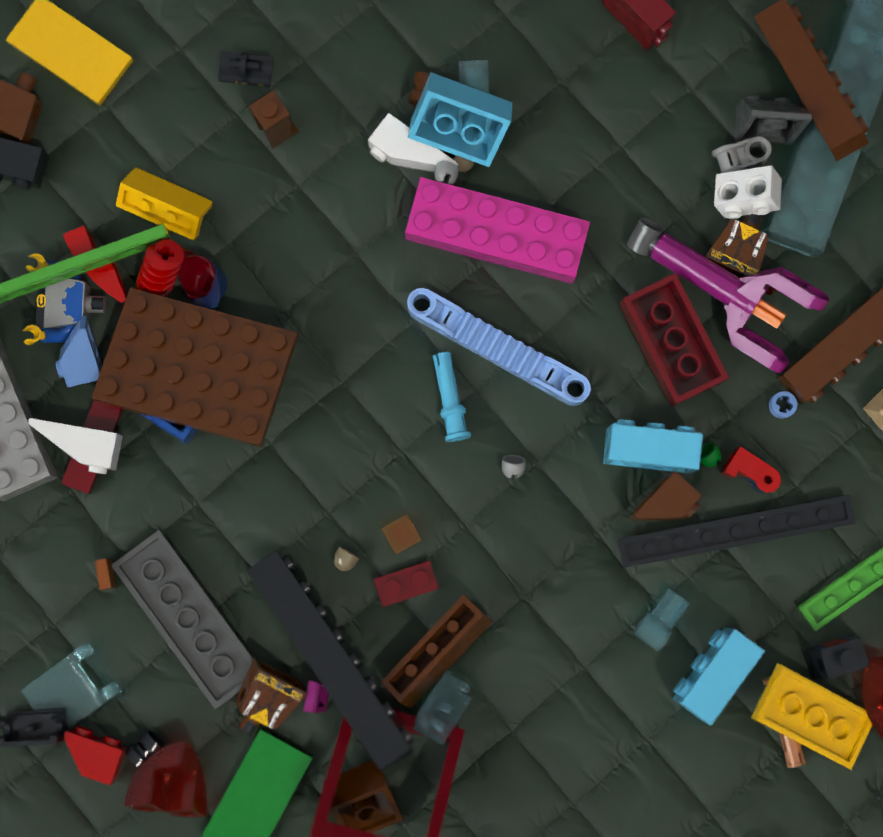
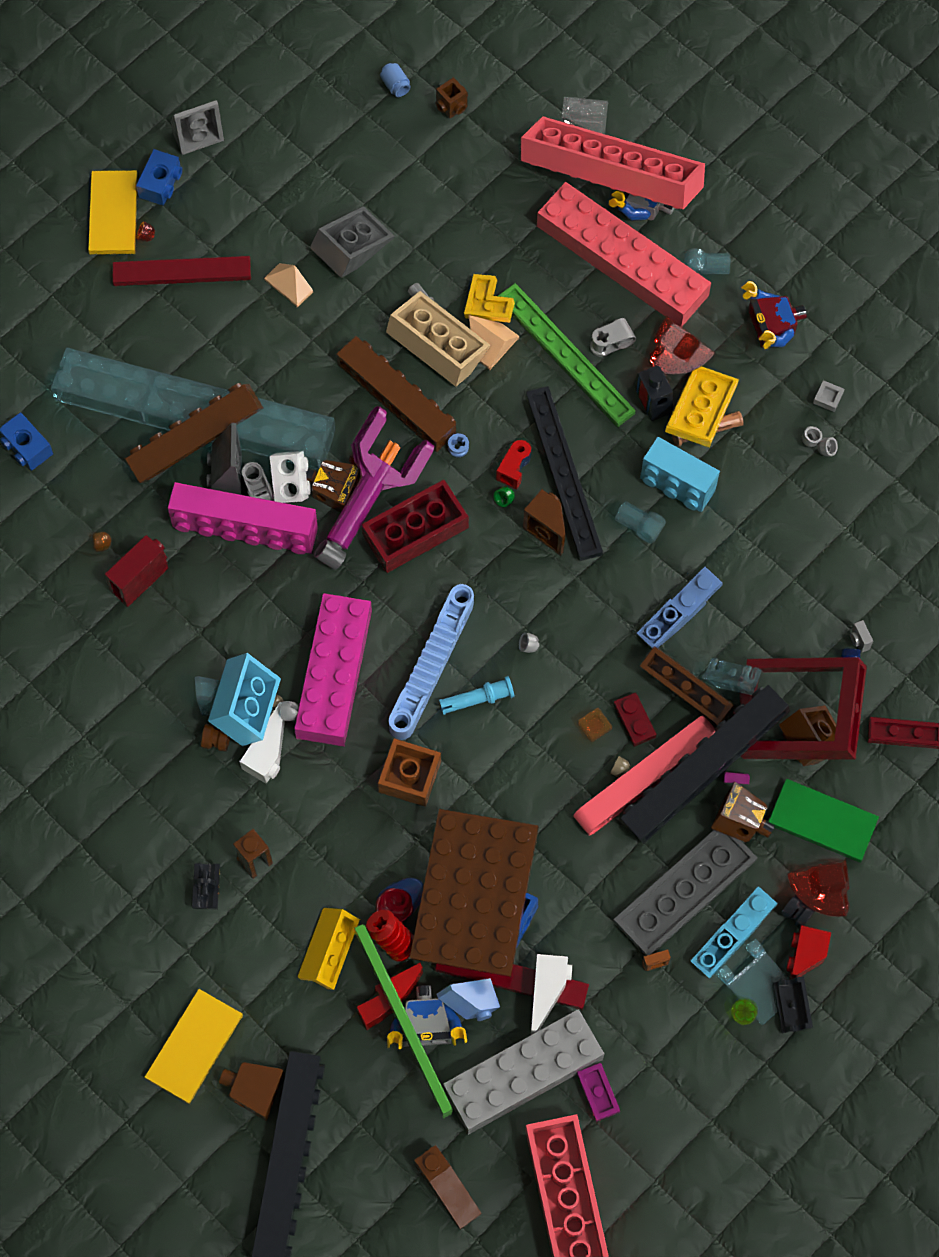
camera: 95 degrees left, 15 degrees down
medium azure brick [603,419,703,474] -> none
none -> dark pink brick [168,482,318,554]
none -> dark orange brick [378,738,441,807]
none -> coral beam [573,715,716,836]
none -> medium blue slope [637,567,723,649]
none -> medium azure slope [691,886,778,978]
none -> clear neon green tile [731,998,758,1025]

